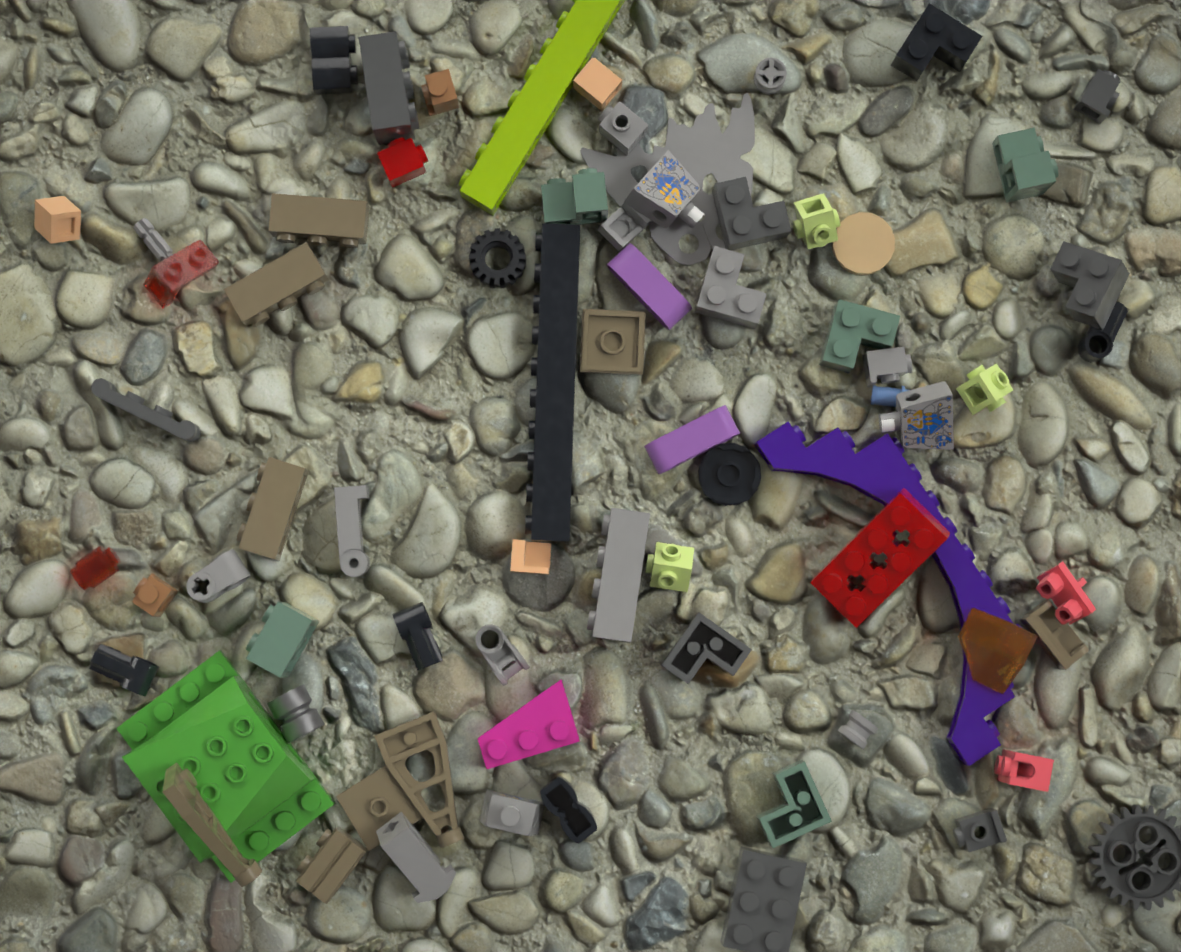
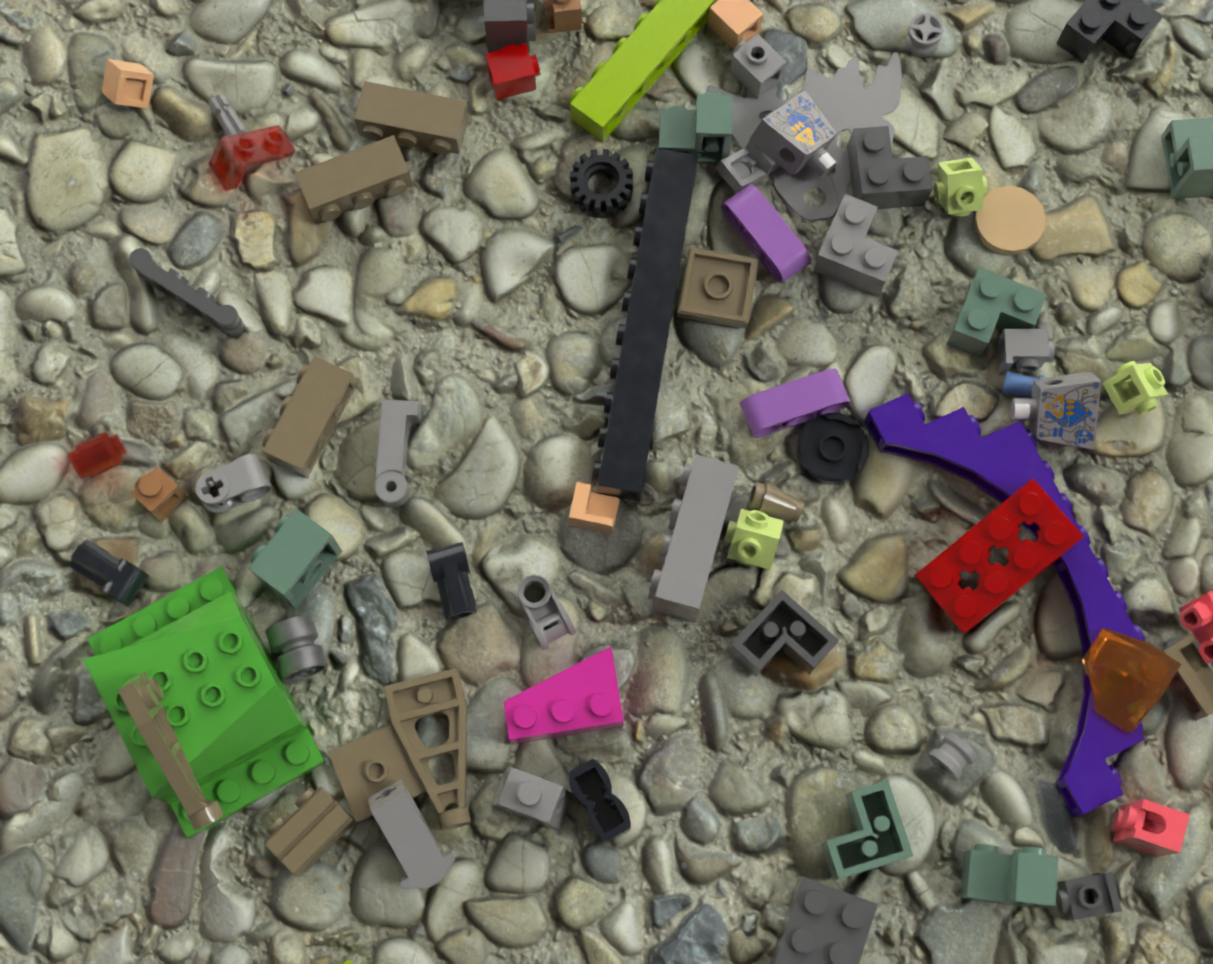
camera: 10 degrees right, 10 degrees down
none -> dark tan cone [747,481,804,522]
none -> sand green brick [960,844,1058,909]

